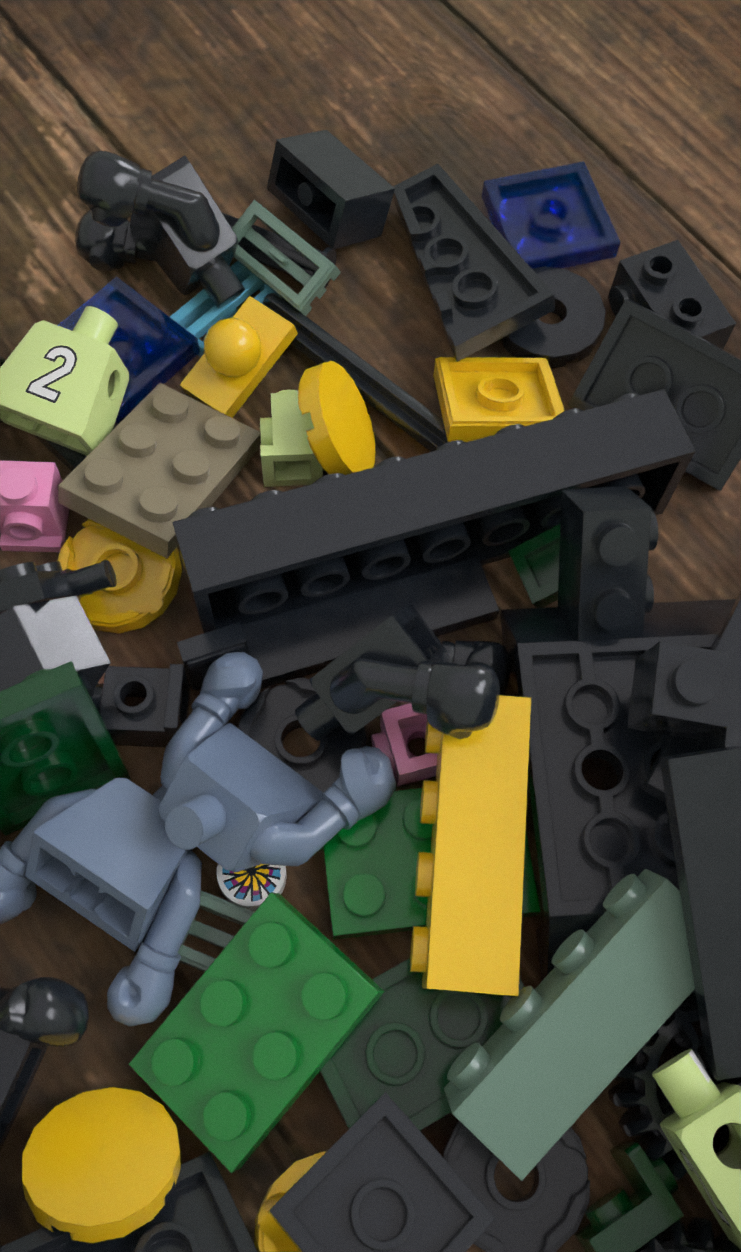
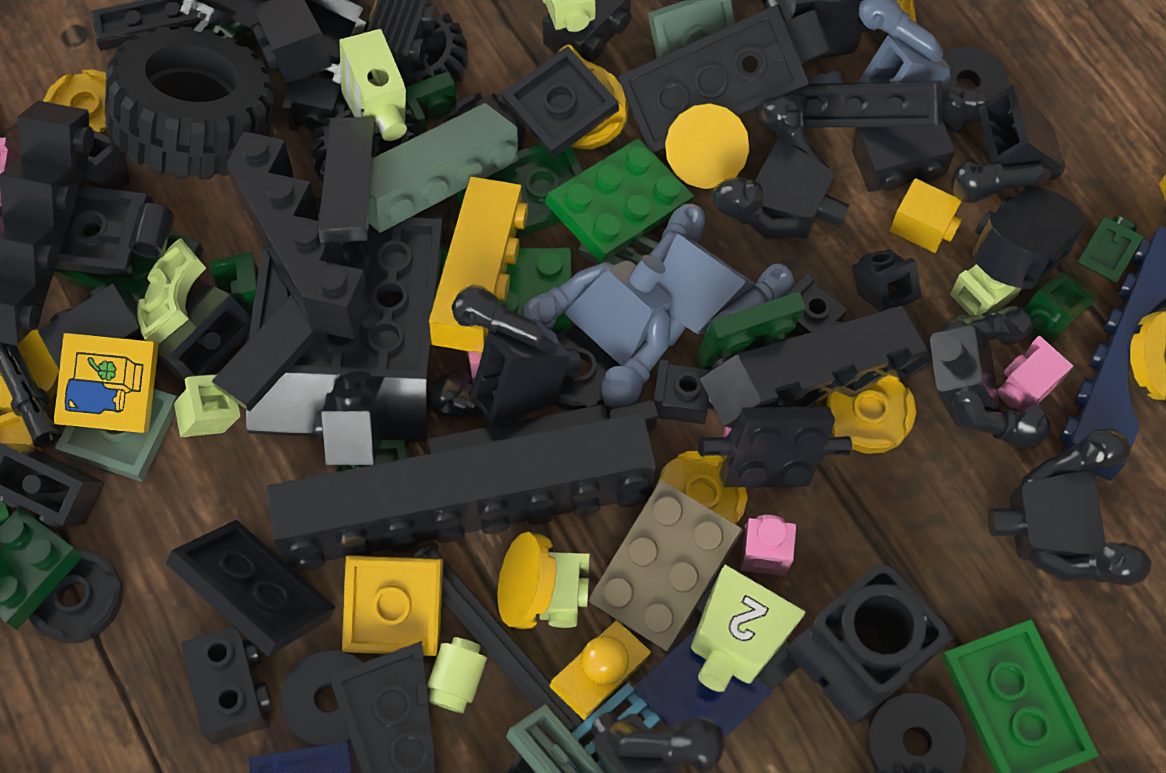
camera: 170 degrees left, 0 degrees up
none -> yellowish green brick [427,637,487,713]

